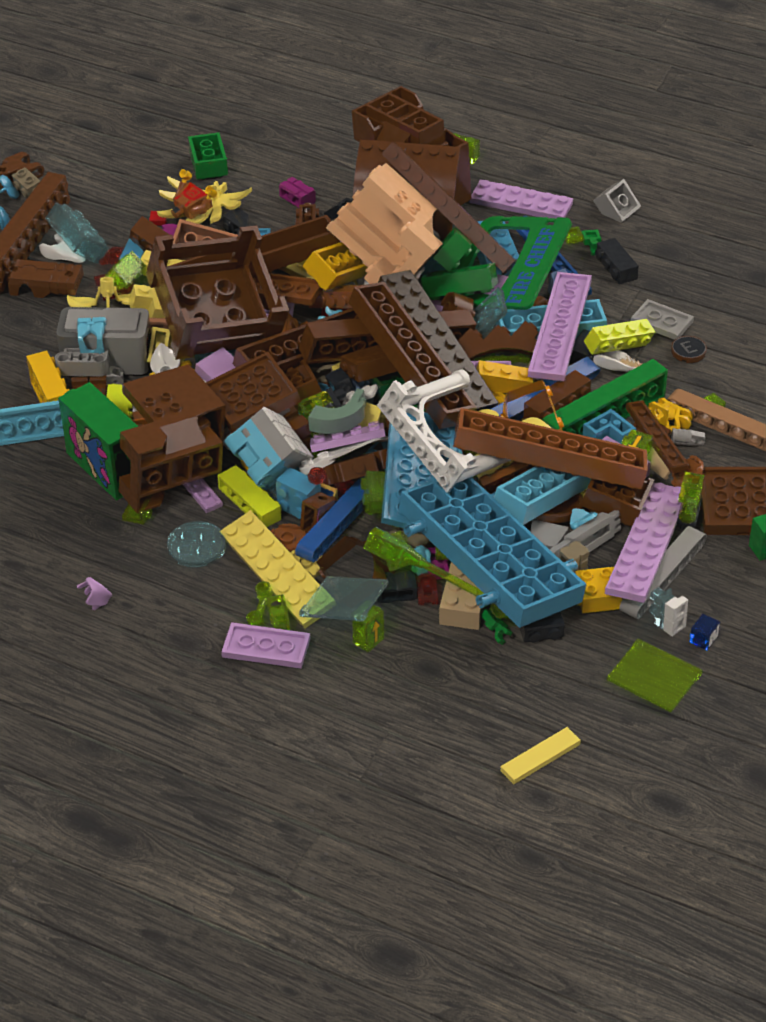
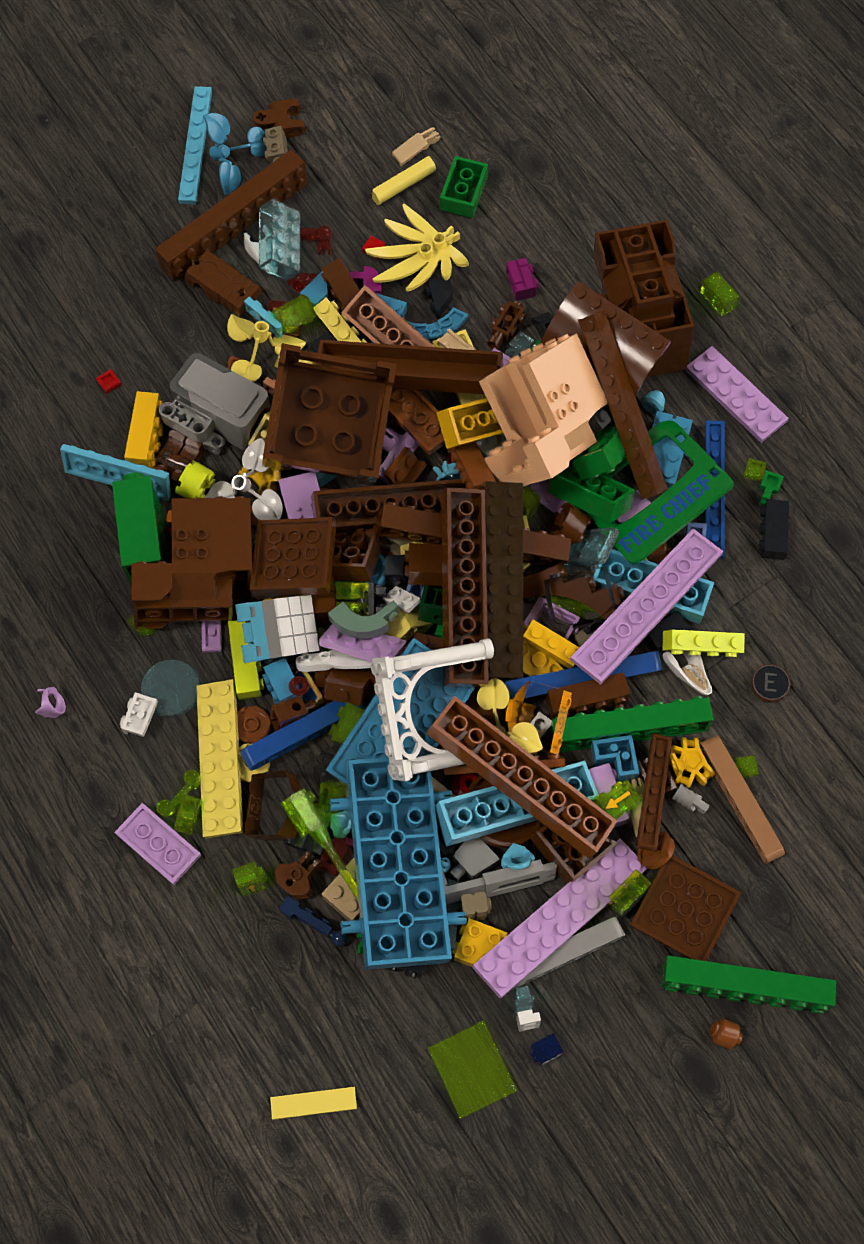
camera: 30 degrees right, 25 degrees up
medium azure piece [77,317,107,354] -> none
torso [171,169,217,219] -> none
clear light blue piece [299,576,389,621] -> none
light grey slope [593,179,641,222] -> none
light grey plate [631,299,694,340] -> none
none -> white bracket [120,692,158,737]
none -> medium azure hinge [244,297,283,338]
none -> reddish brown hinge [274,851,322,899]
none -> dark blue plate [279,896,348,947]
none -> clear red bar [298,226,331,255]
none -> light yellow brick [372,156,436,205]
none -> tan arm [392,127,441,167]
none -> black piece [544,564,616,635]

